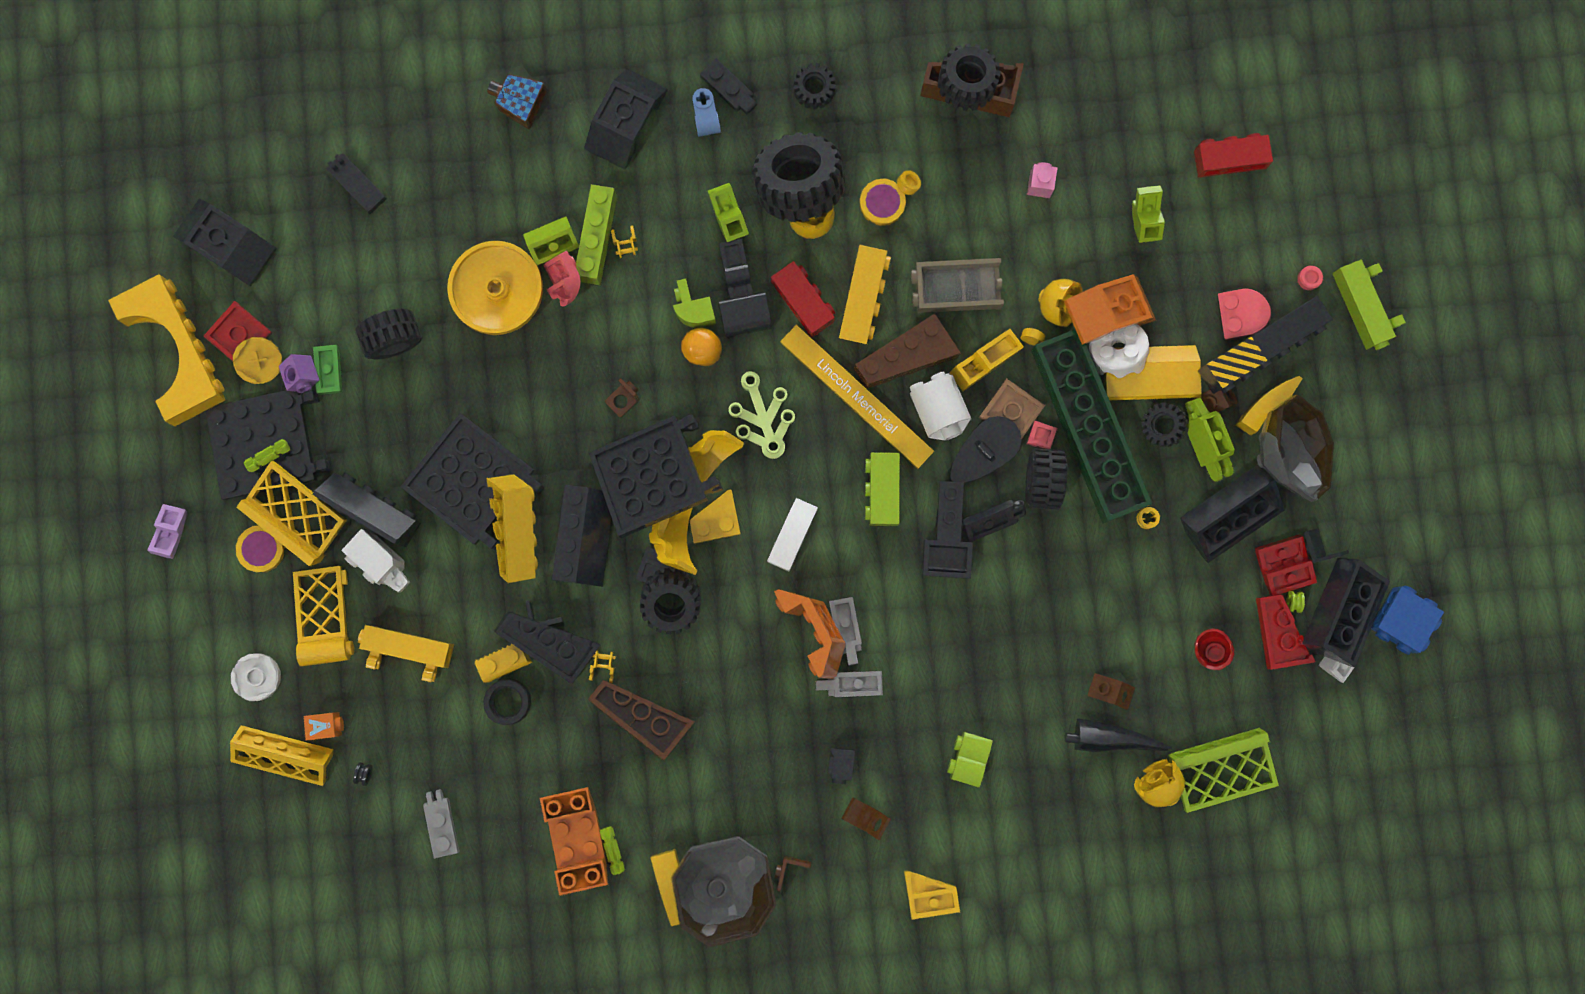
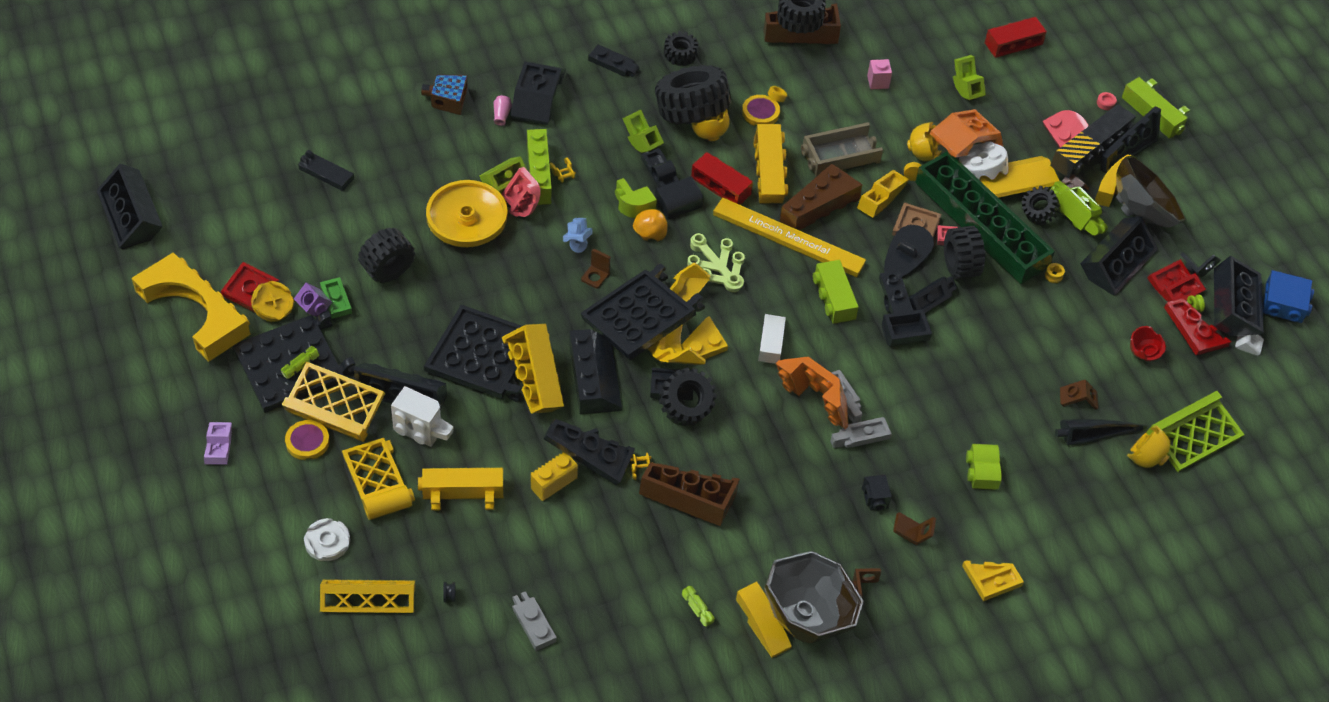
camera: 20 degrees left, 30 degrees down
black slope [173,198,277,287] -> none
orange brick [304,712,344,740] -> none
black tyre [483,679,532,725] -> none
orange slope [540,787,608,896] -> none
medium blue piece [693,88,721,137] -> none
white cylinder [910,372,971,441] -> none
none -> black slope [97,163,163,249]
none -> bright pink cone [493,96,512,126]
none -> light blue hips [563,218,593,253]
none -> black wing [1101,106,1161,173]

